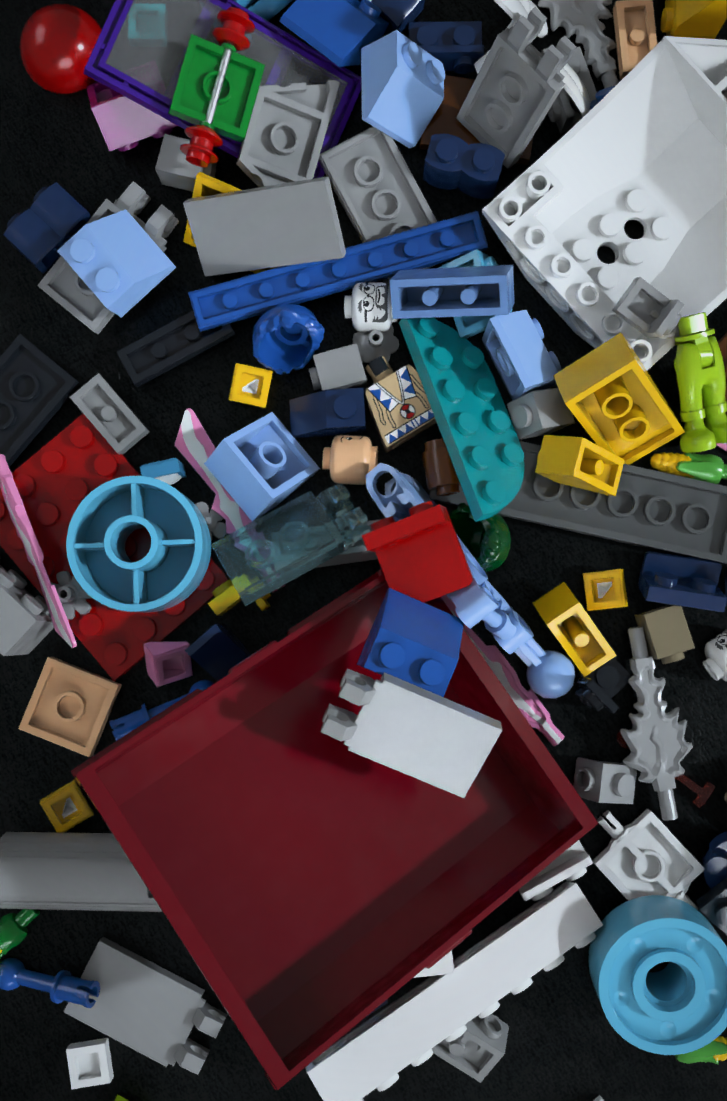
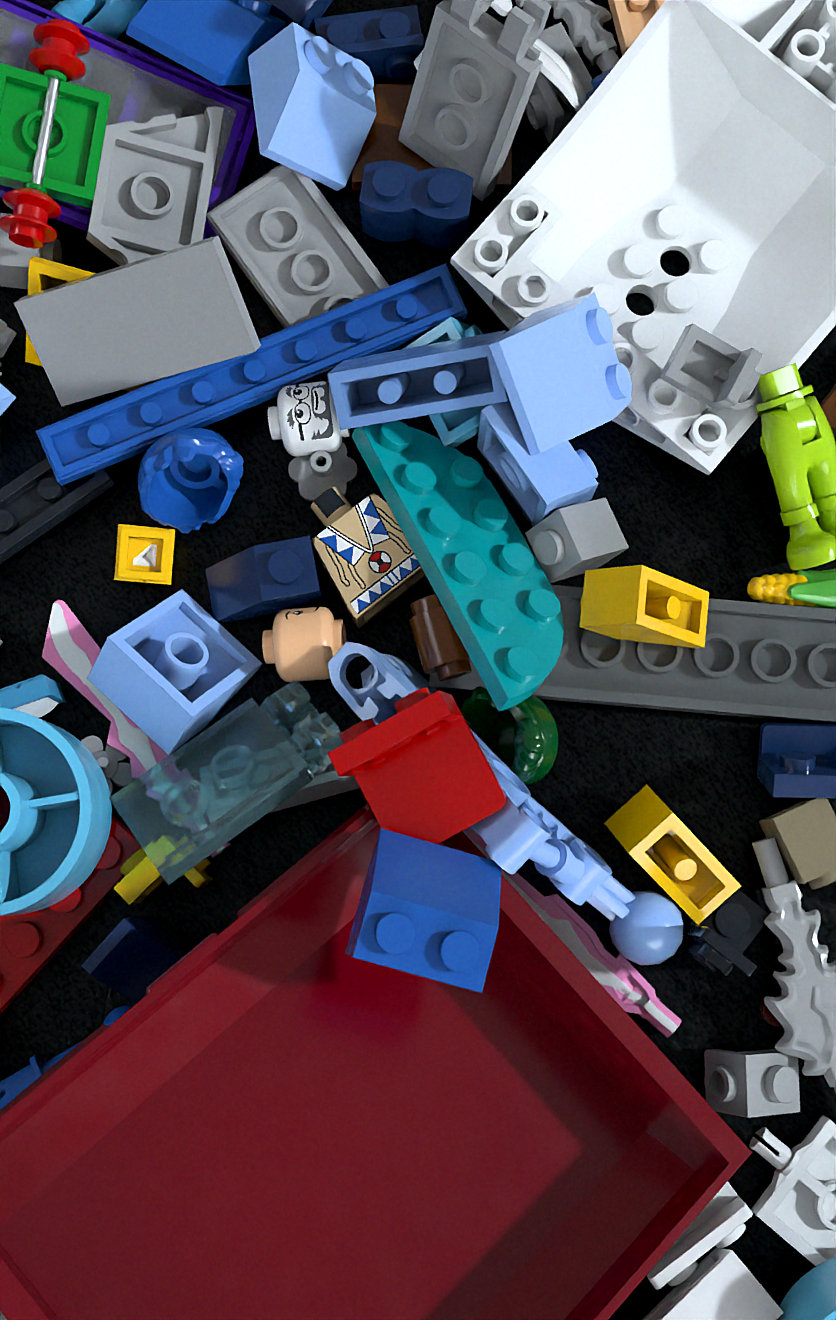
camera: 10 degrees left, 5 degrees down
bright pink slope [143,642,193,687] -> none
light grey brick [308,343,367,391] -> none
tile [321,669,502,798] -> none
yellow slope [553,333,685,465] -> none
yellow tile [583,569,628,611] -> none
none -> light blue slope [489,292,632,456]

